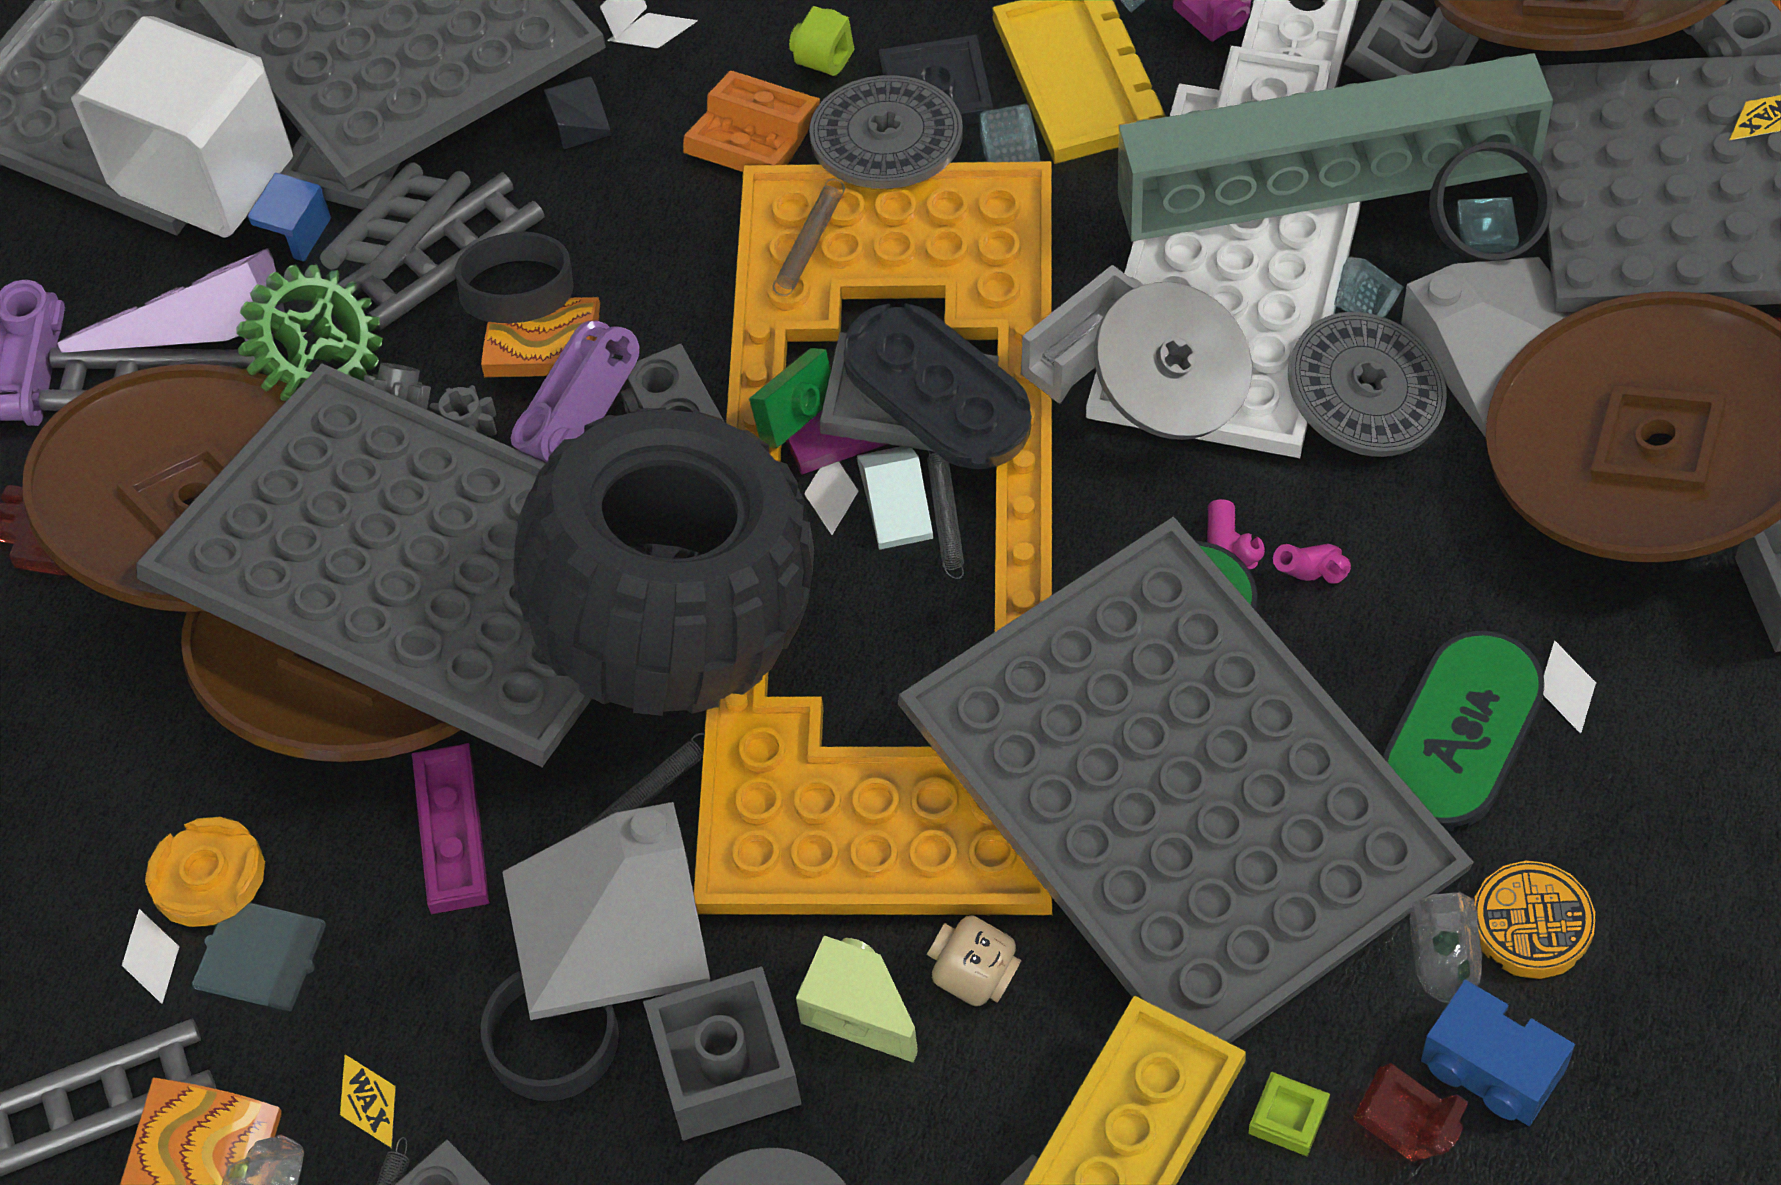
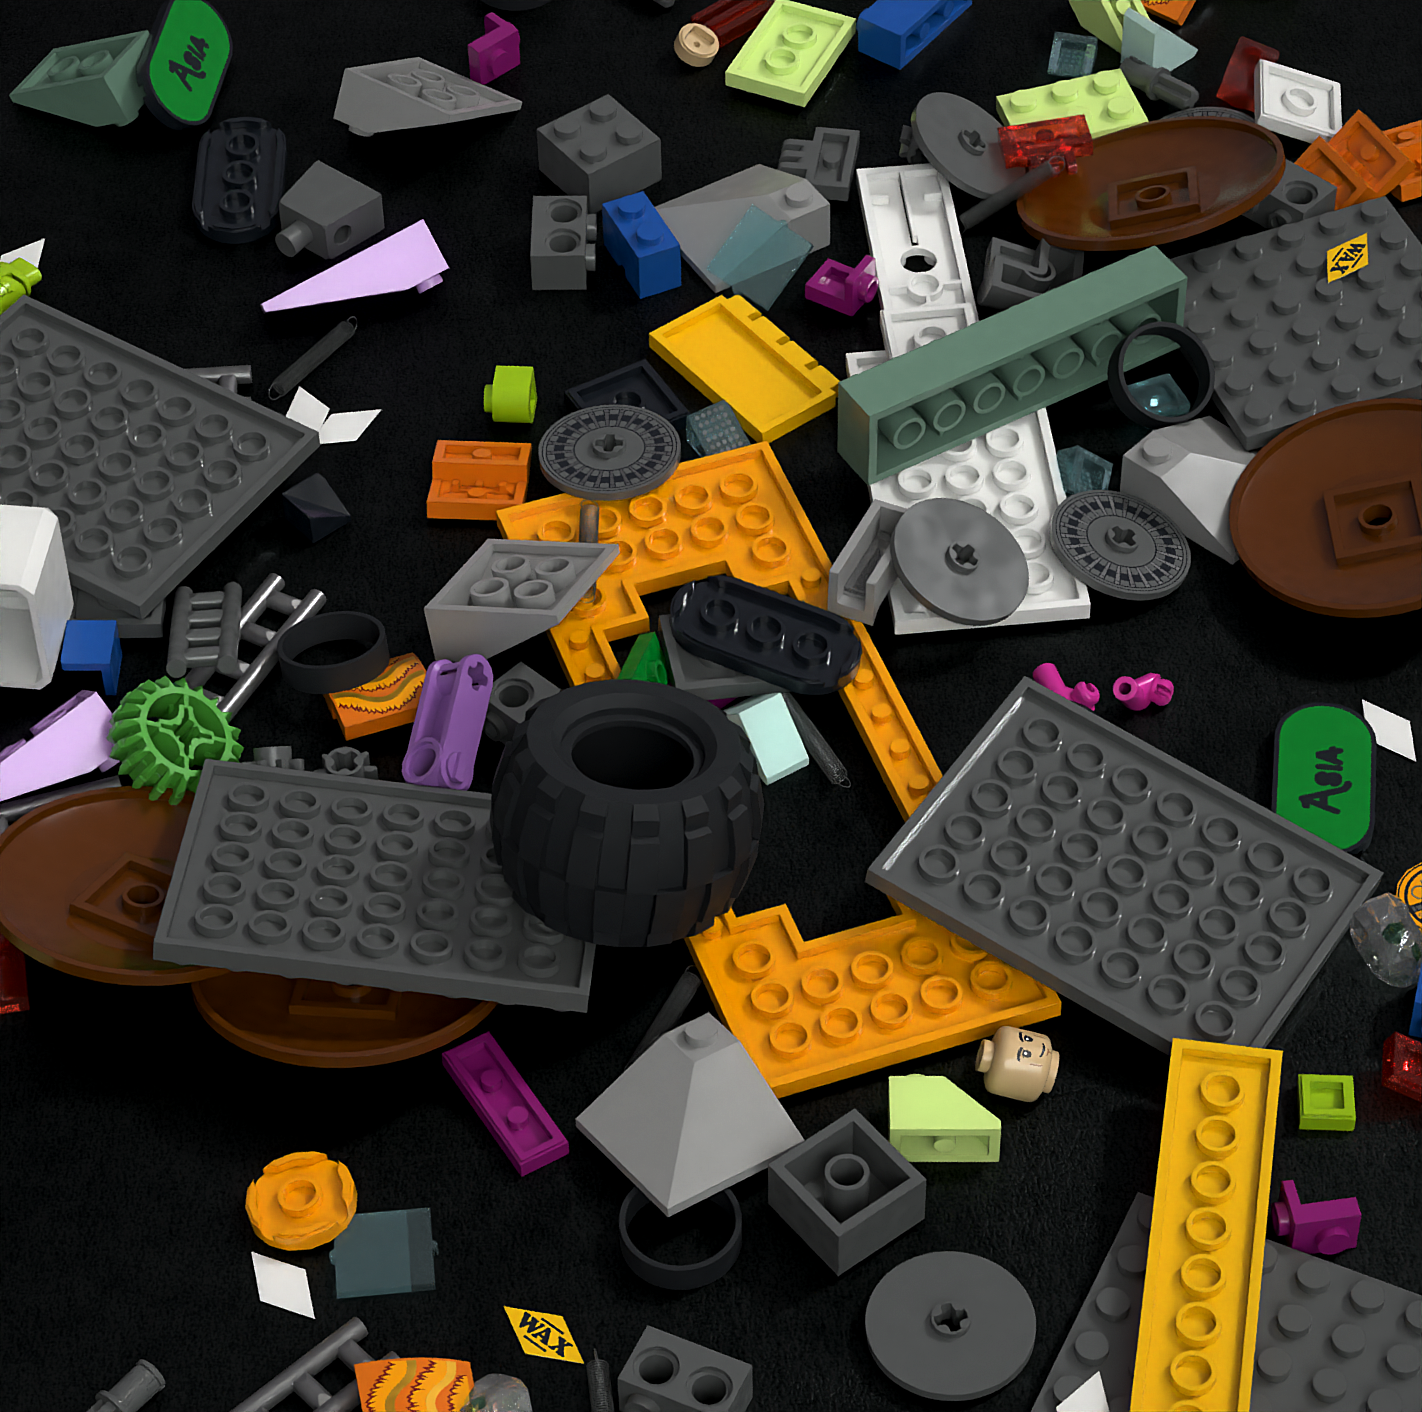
camera: 25 degrees left, 10 degrees down
none -> light grey slope [424,539,620,662]

